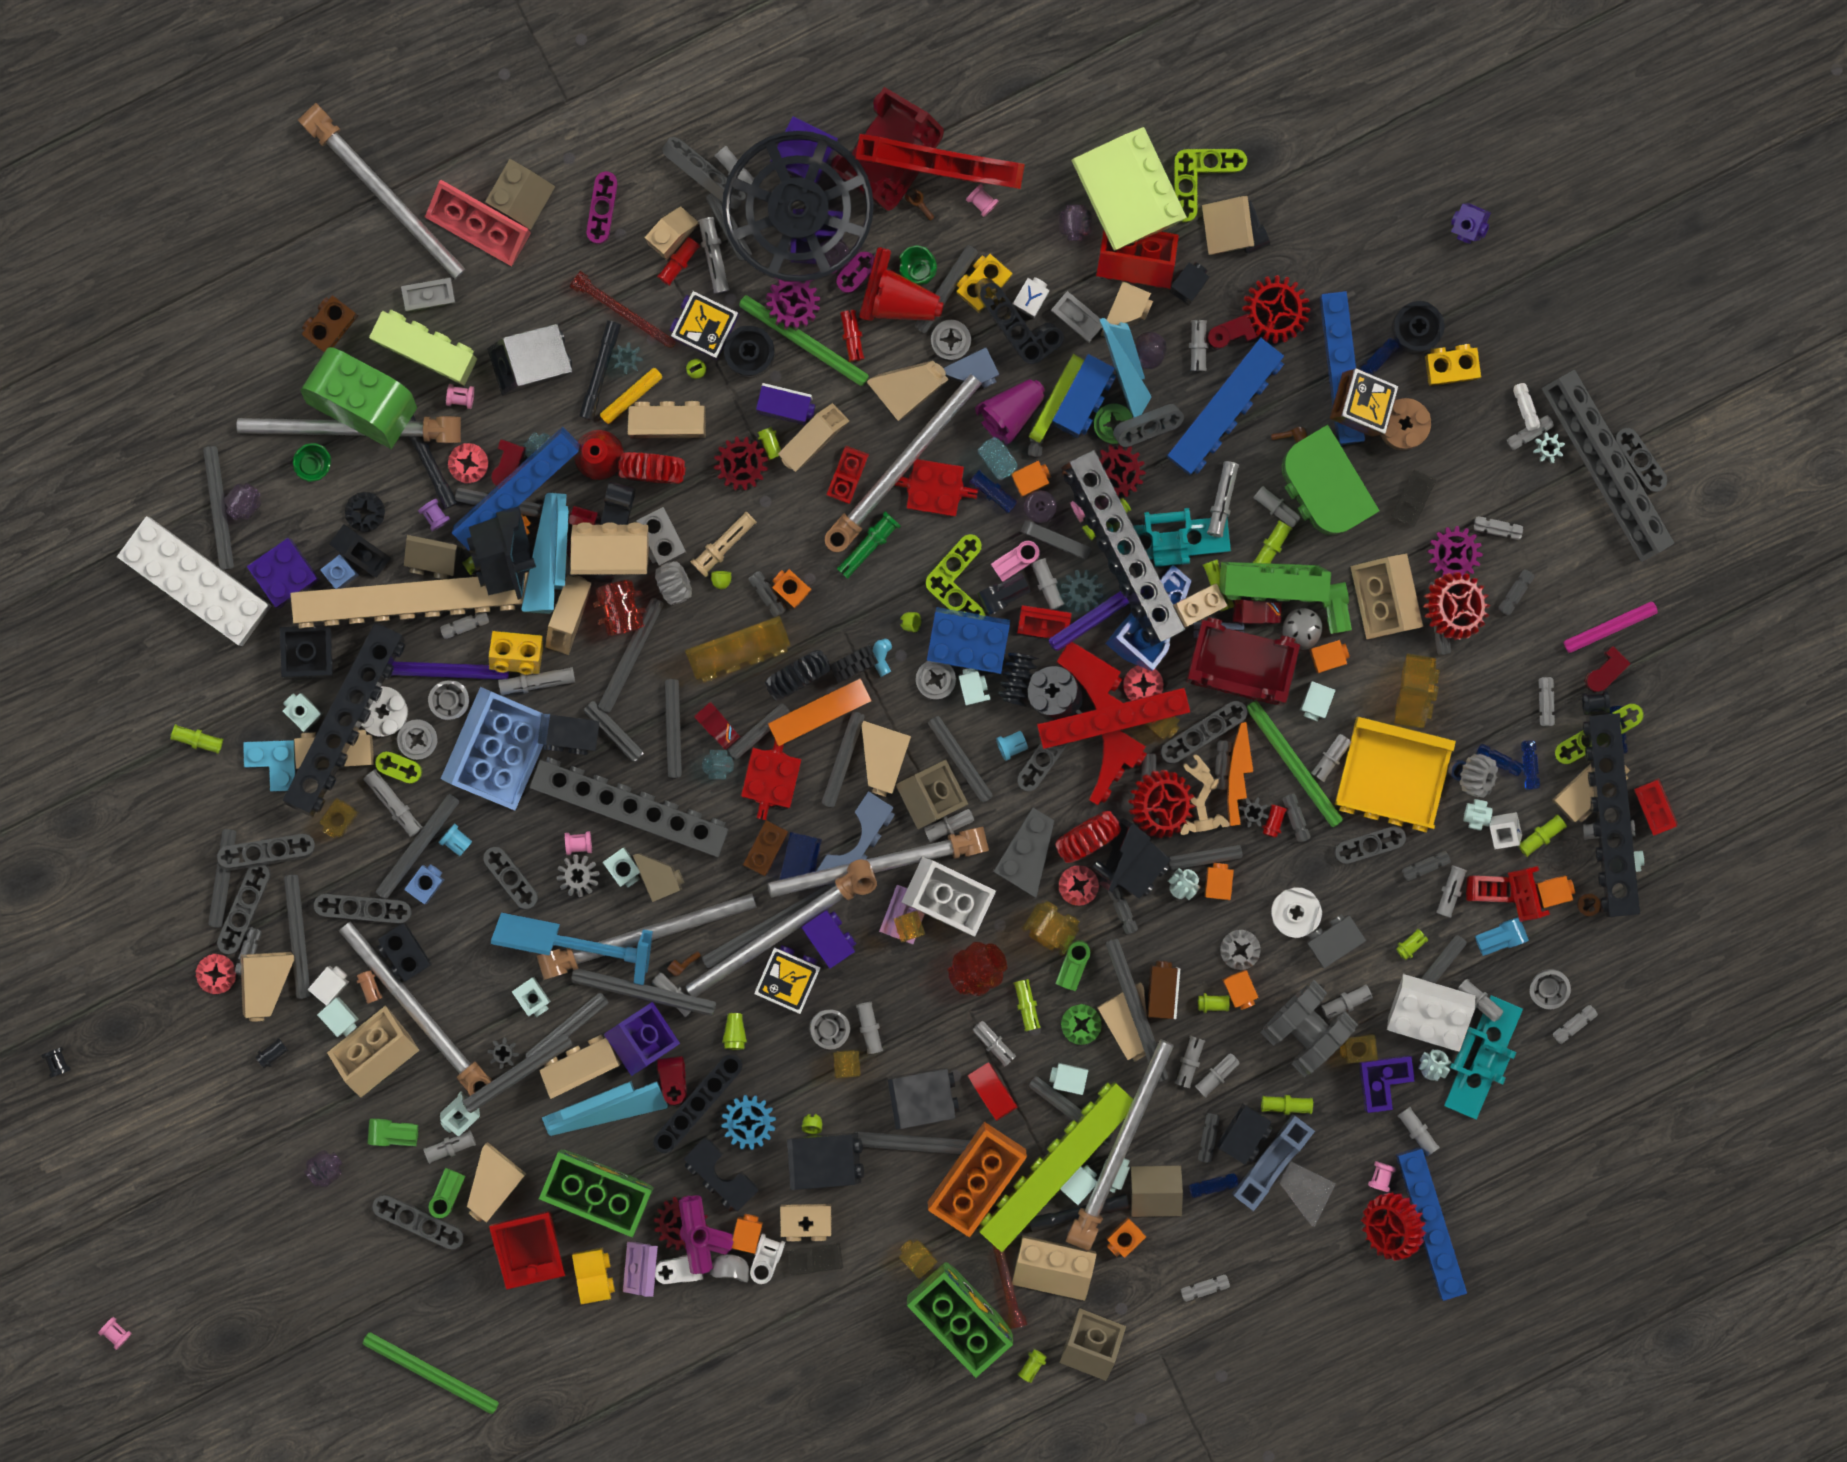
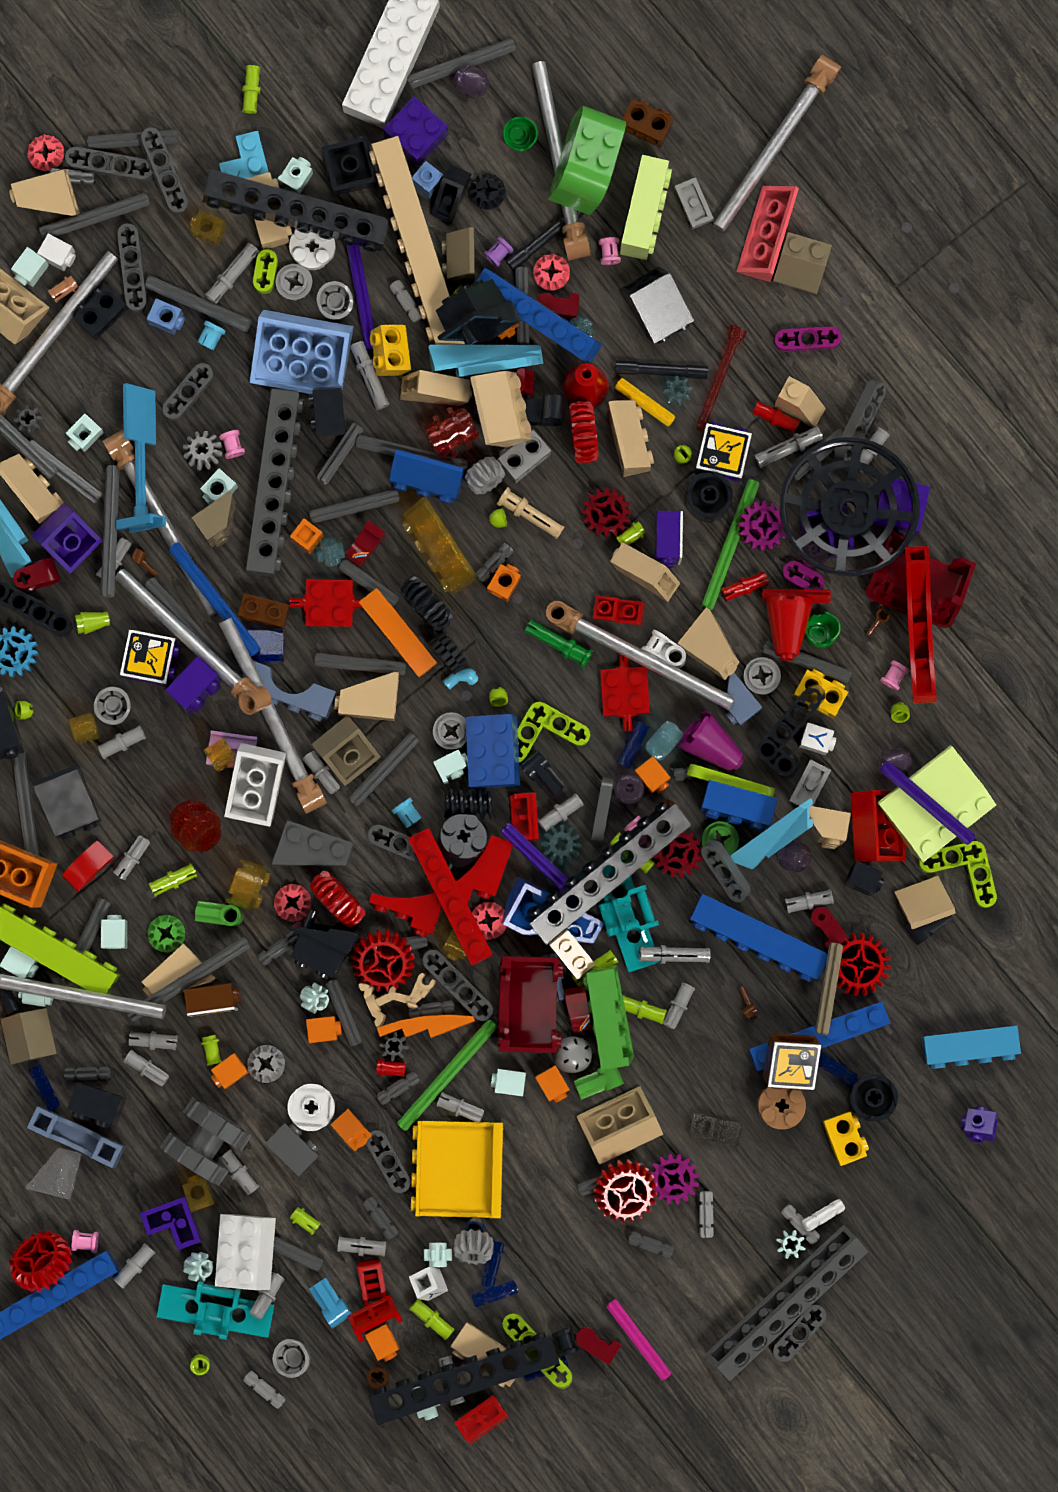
camera: 75 degrees right, 5 degrees down
bright pink piece [991,541,1040,582] -> none
lime pin [1261,1095,1313,1115] -> none
bright green brick [1282,425,1380,536] -> none
clear yellow brick [1394,653,1440,728] -> none
light grey axle [1539,677,1555,726] -> none
none -> blue axle [169,542,260,656]
none -> lime hinge [190,1354,210,1375]
none -> orange brick [290,519,324,555]
none -> orange brick [330,1109,372,1151]
none -> blue slope [389,449,464,504]
none -> white piece [641,630,686,668]
none -> dark tan axle [815,943,843,1035]
none -> dark purple axle [880,761,975,845]
none -> lime hinge [891,702,910,723]
none -> dark azure brick [921,1026,1021,1069]

